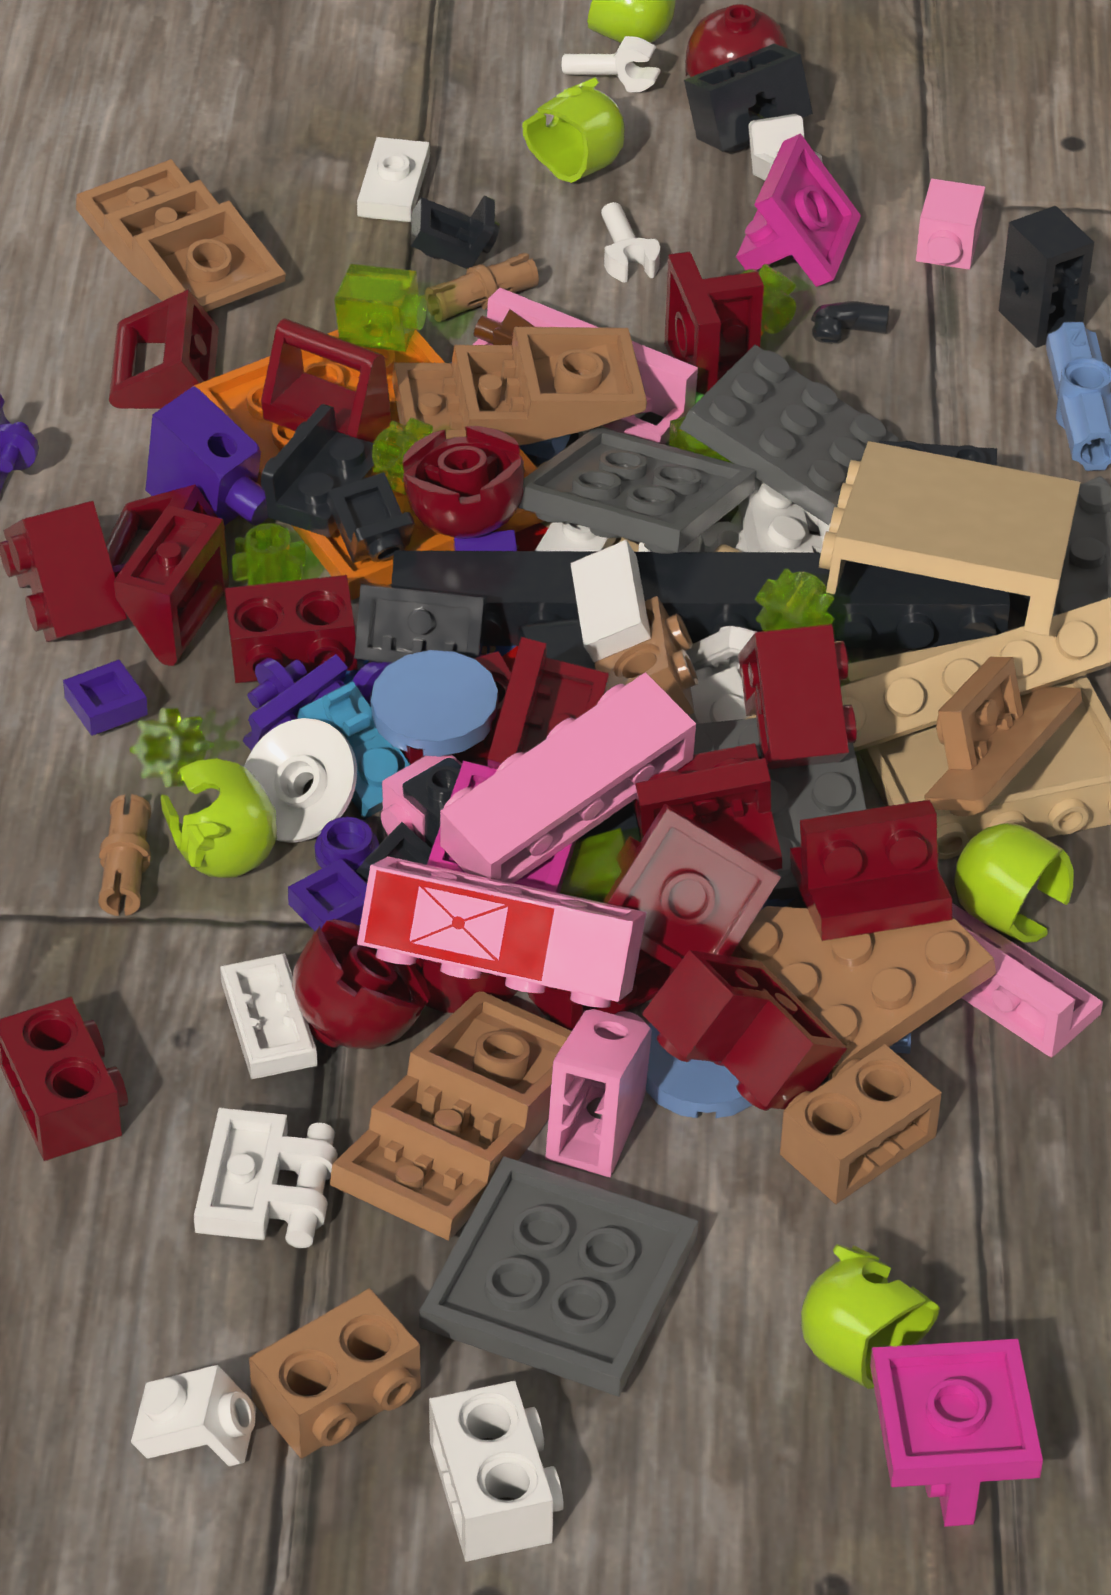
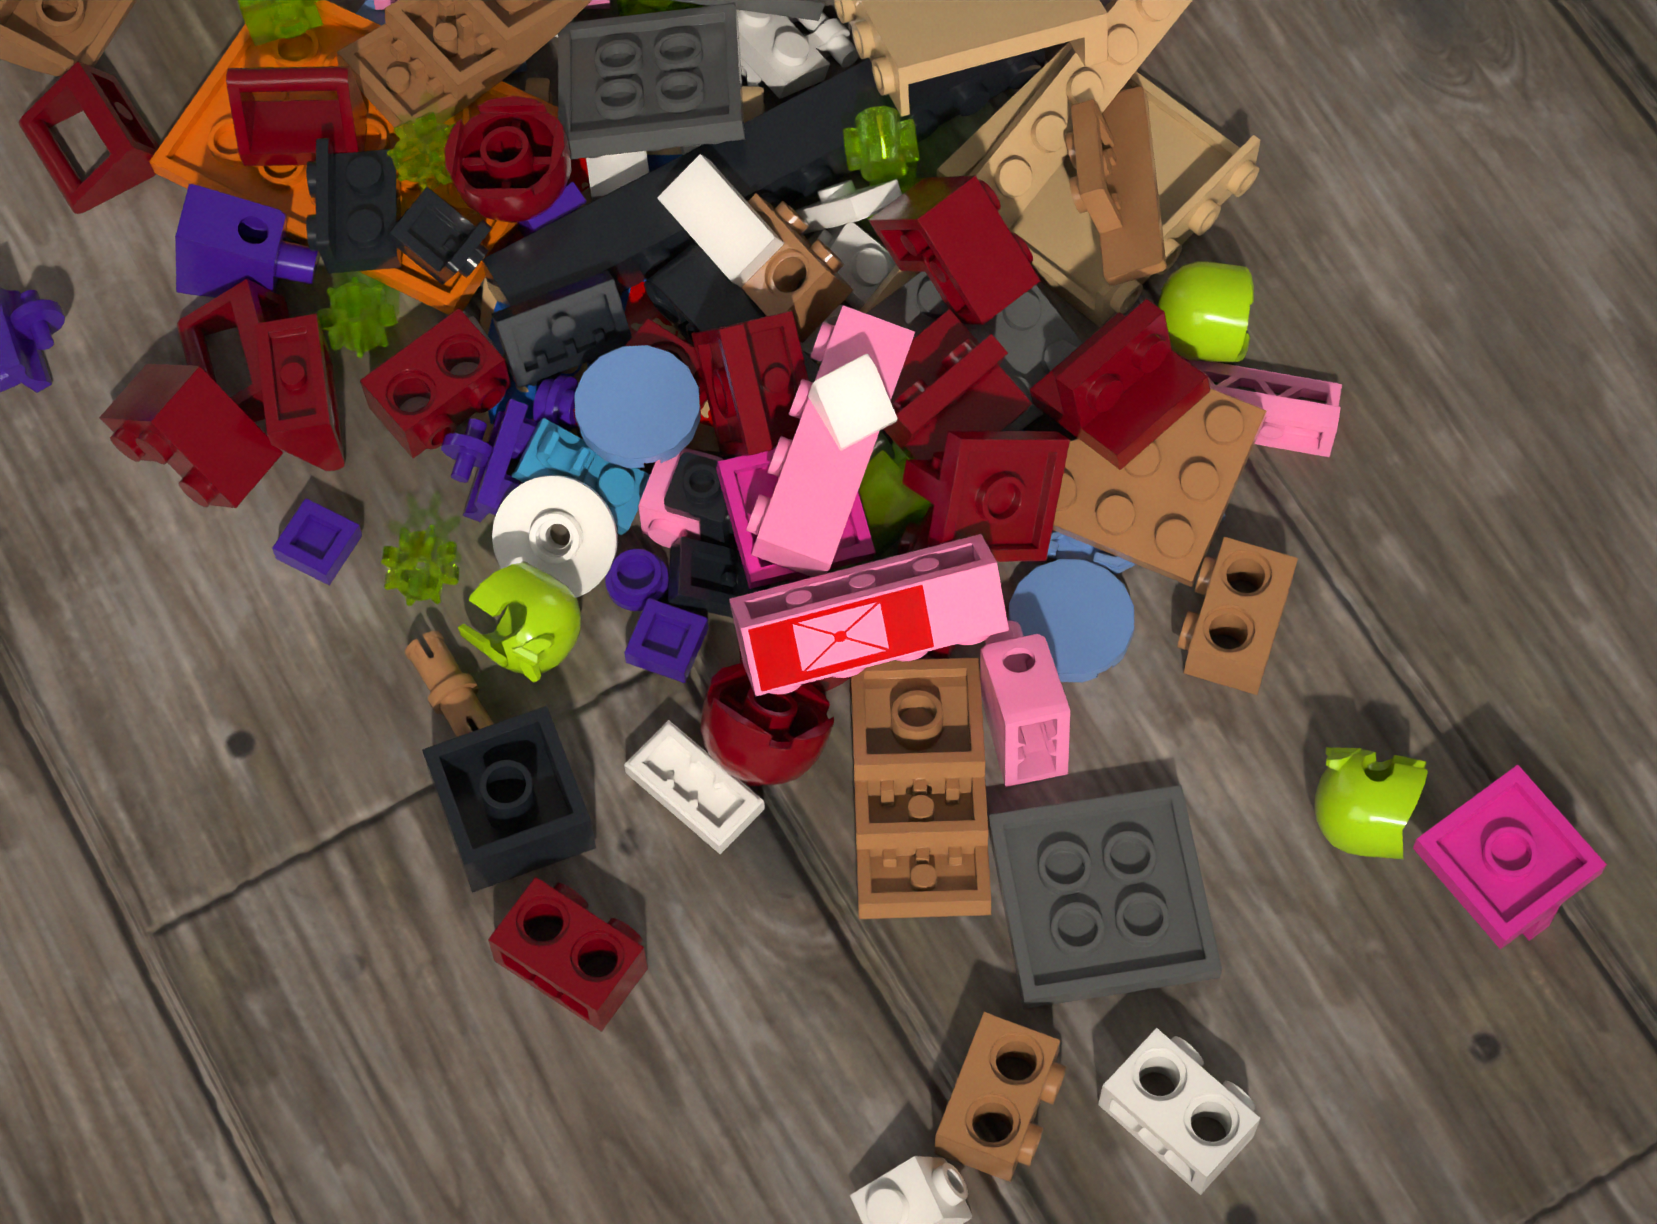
camera: 30 degrees left, 20 degrees up
white plate [194,1108,338,1248] -> none
dark red brick [642,950,848,1111] -> none
none -> black brick [422,705,596,893]
none -> white slope [808,354,897,451]

